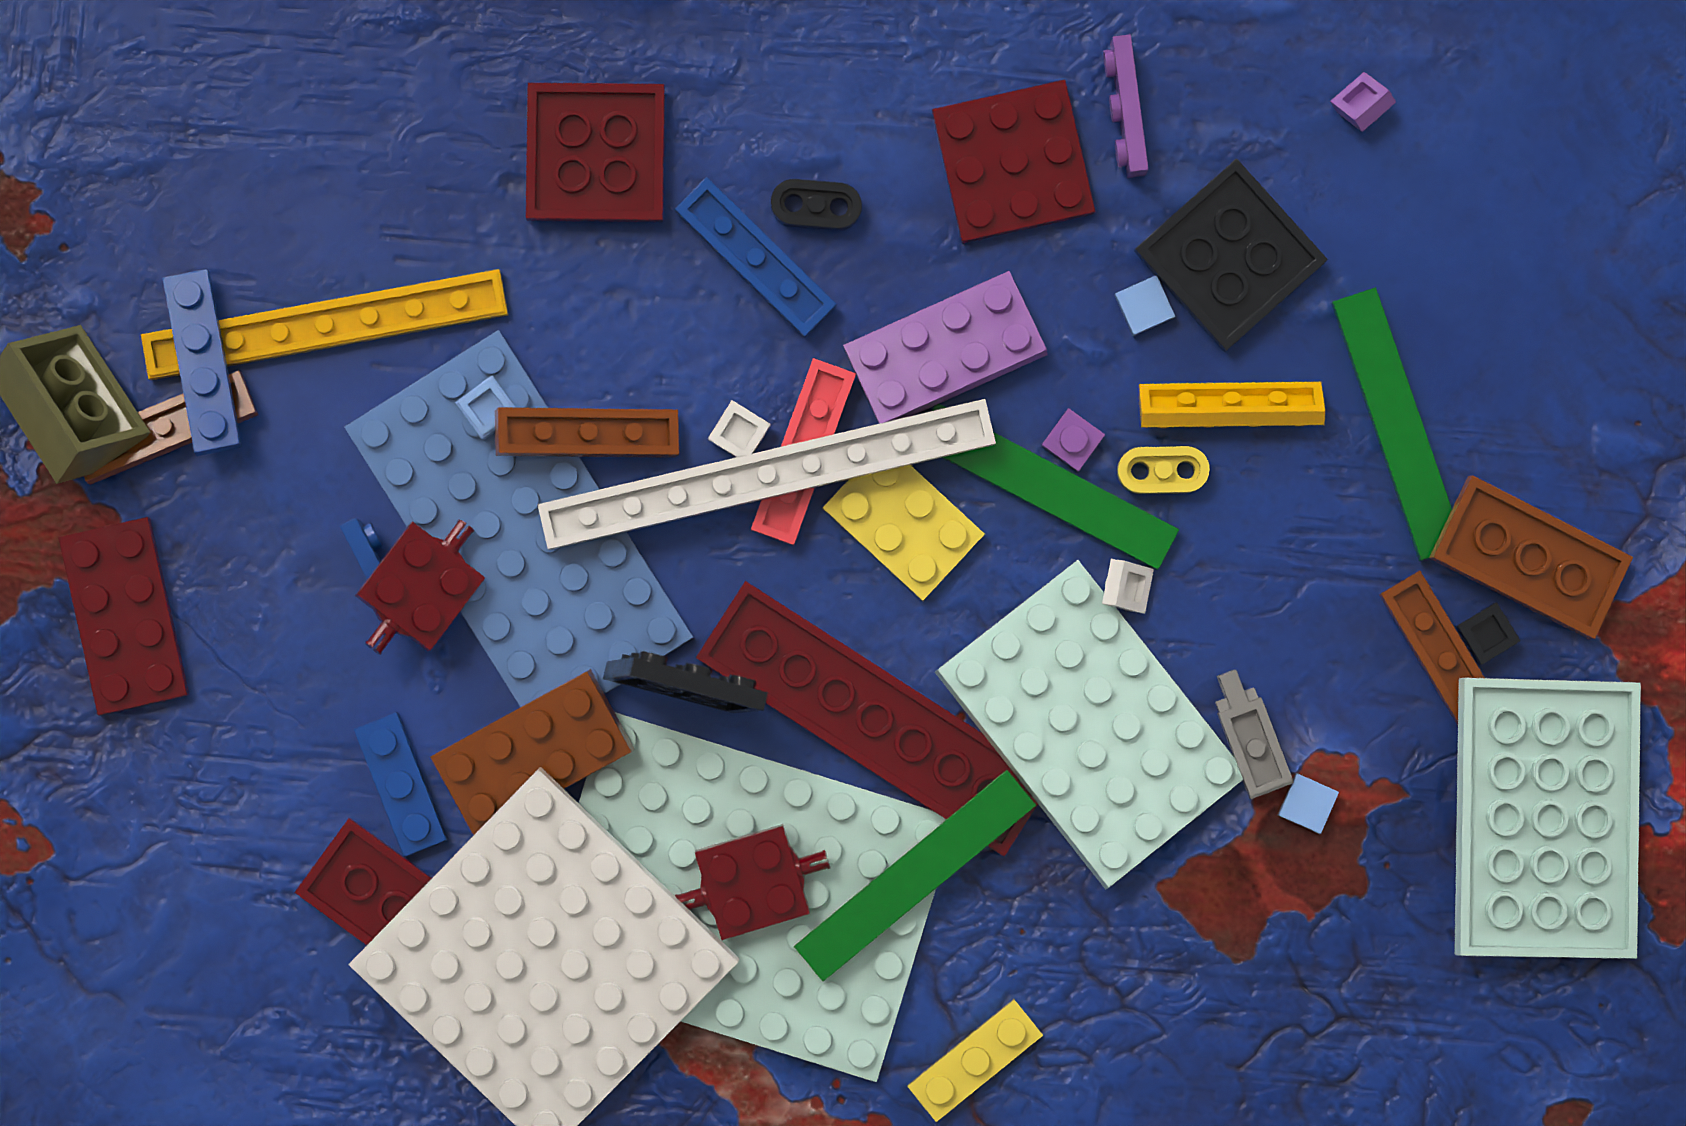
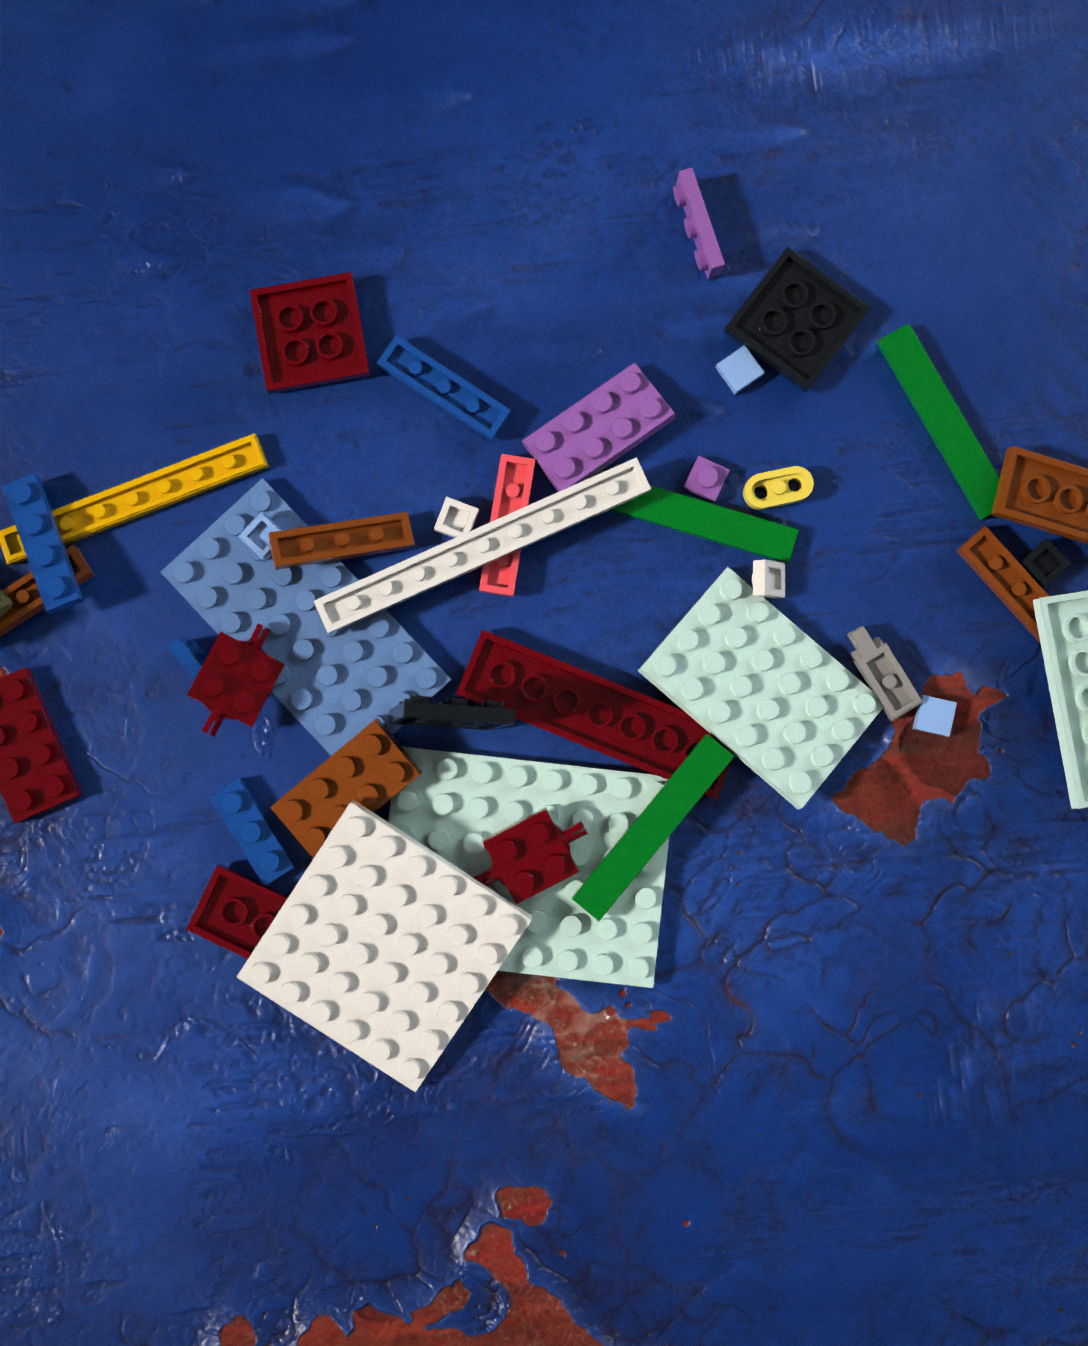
camera: 10 degrees left, 0 degrees up
black plate [771,179,862,230] -> none
light yellow plate [822,465,985,601] -> none
light yellow plate [907,999,1043,1122] -> none
dark red plate [932,80,1095,243] -> none
yellow plate [1139,382,1325,428] -> none
medium lavender plate [1330,72,1396,132] -> none

